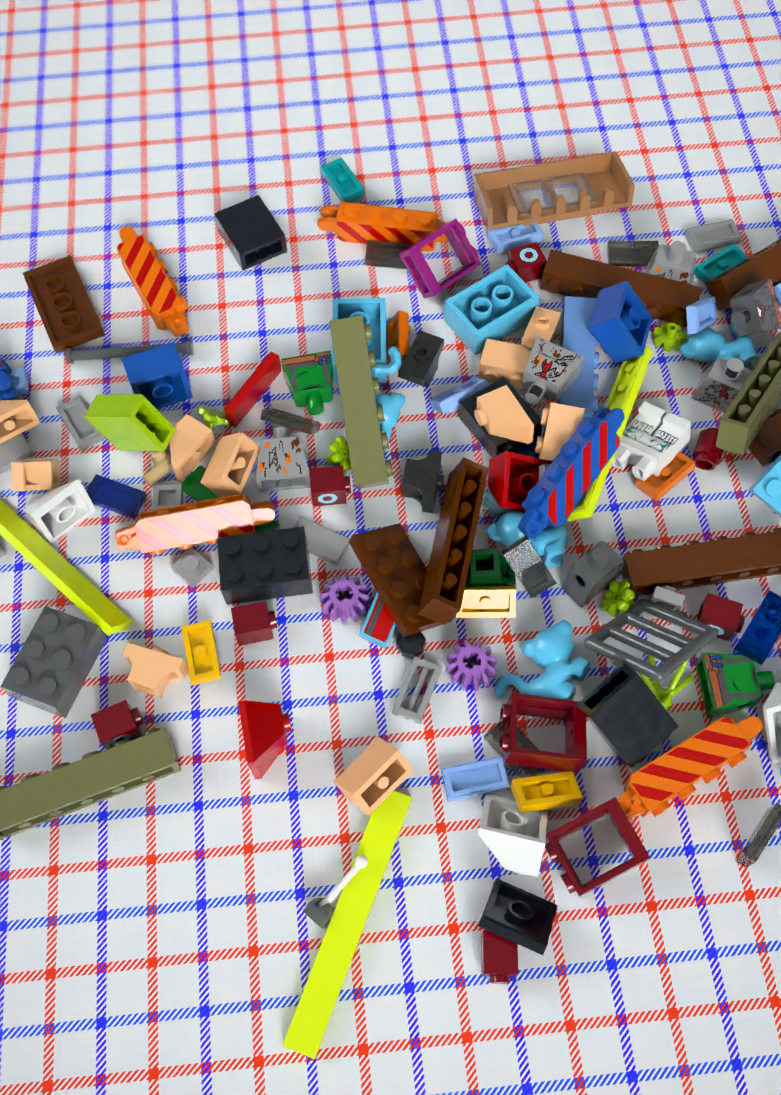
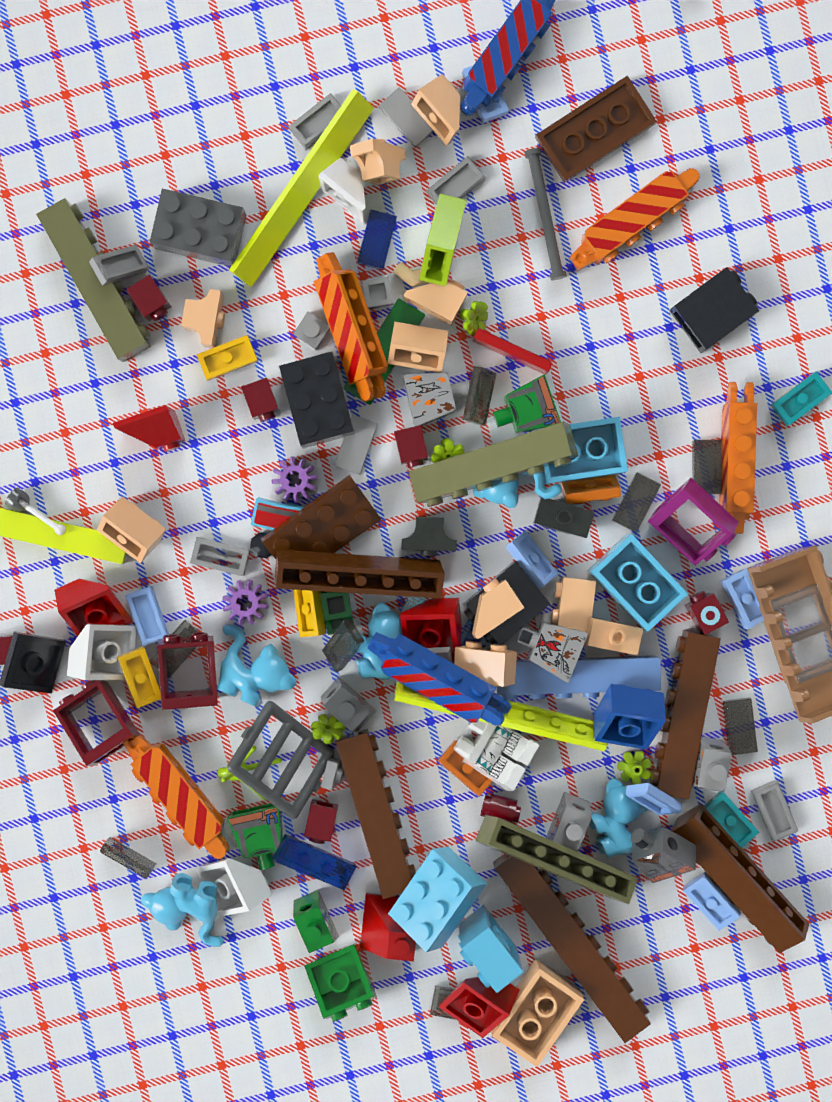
camera: 80 degrees right, 25 degrees up
blue brick [122,342,193,409] -> none
black brick [576,665,679,768] -> none
none -> red slope [54,578,133,637]
none -> light grey tile [89,245,150,286]
none -> clear smoke tile [611,472,661,533]

